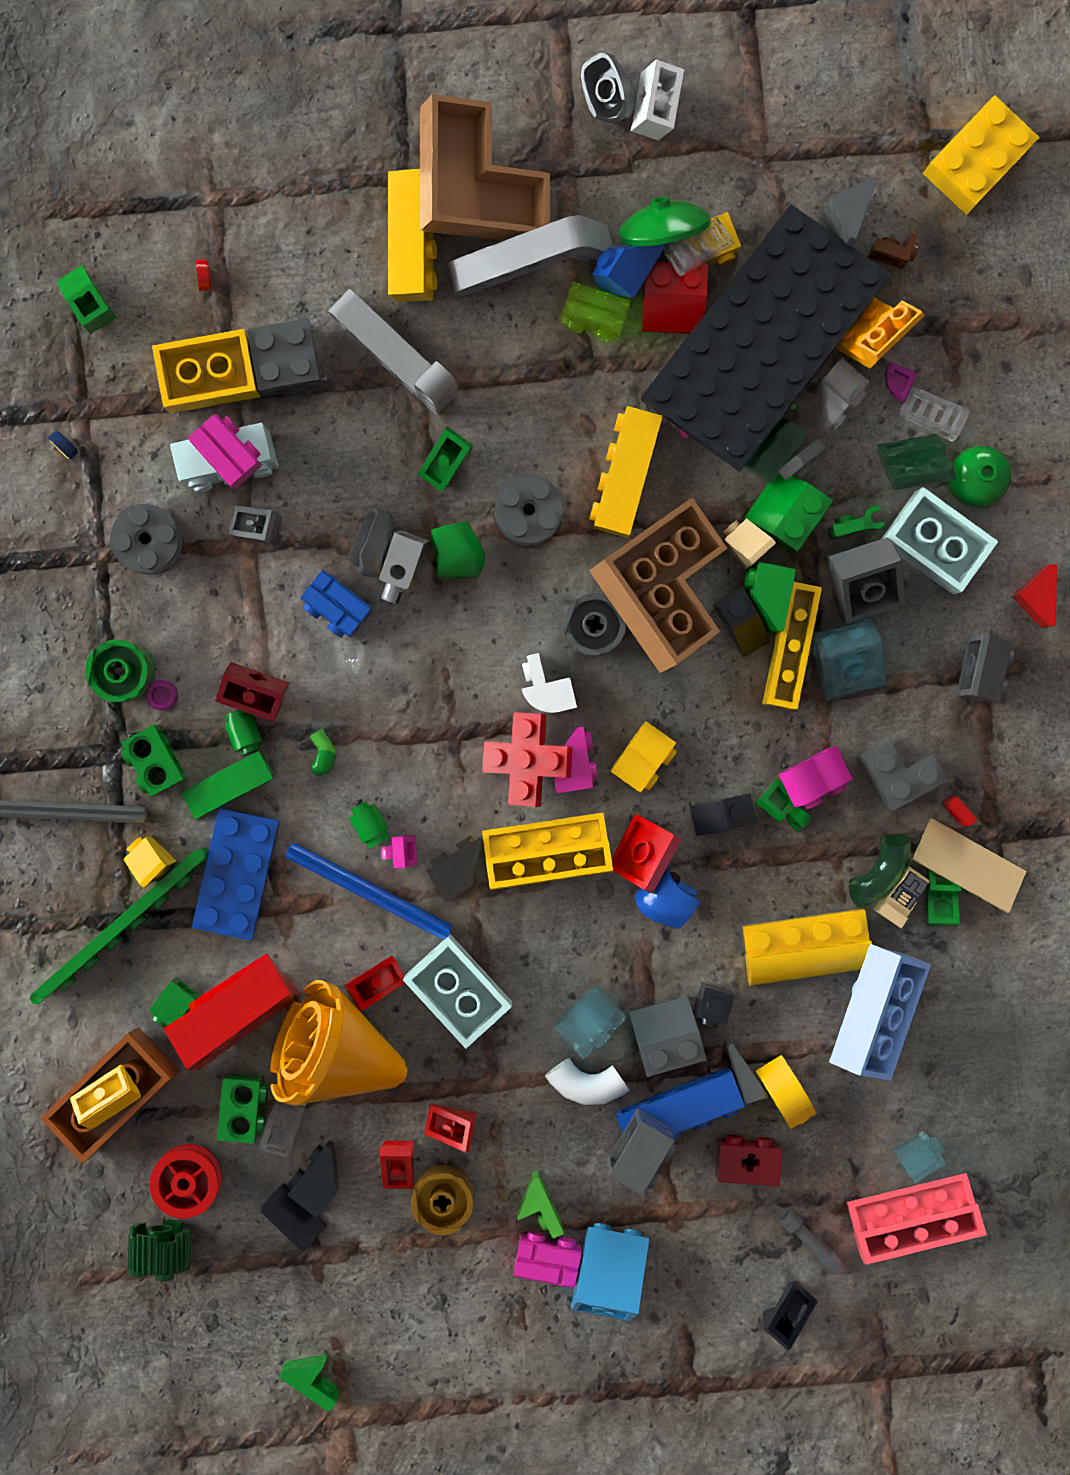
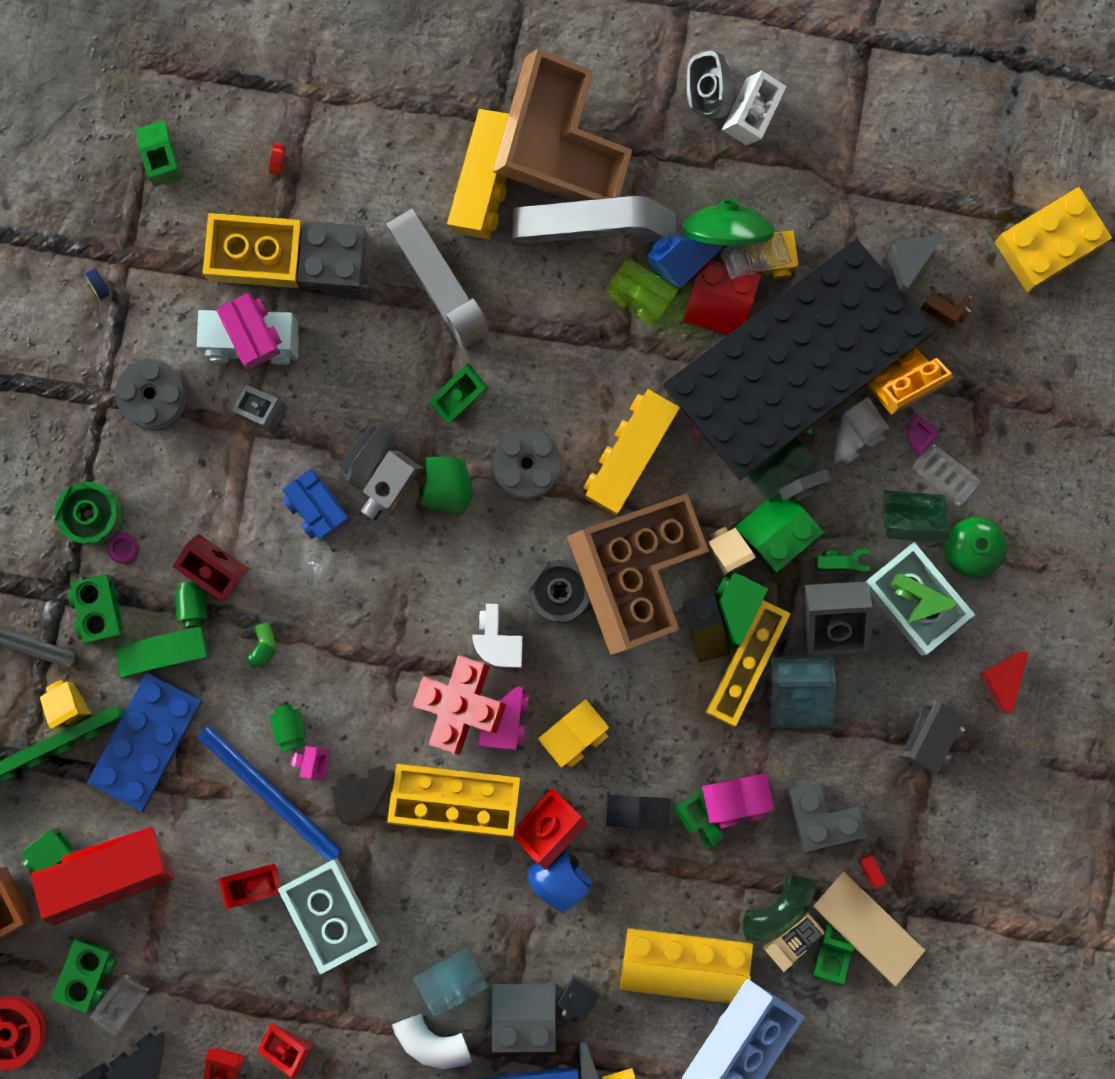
camera: 20 degrees right, 5 degrees down
light orange cone [270,980,408,1106] -> none
none -> bright green slope [890,573,957,623]

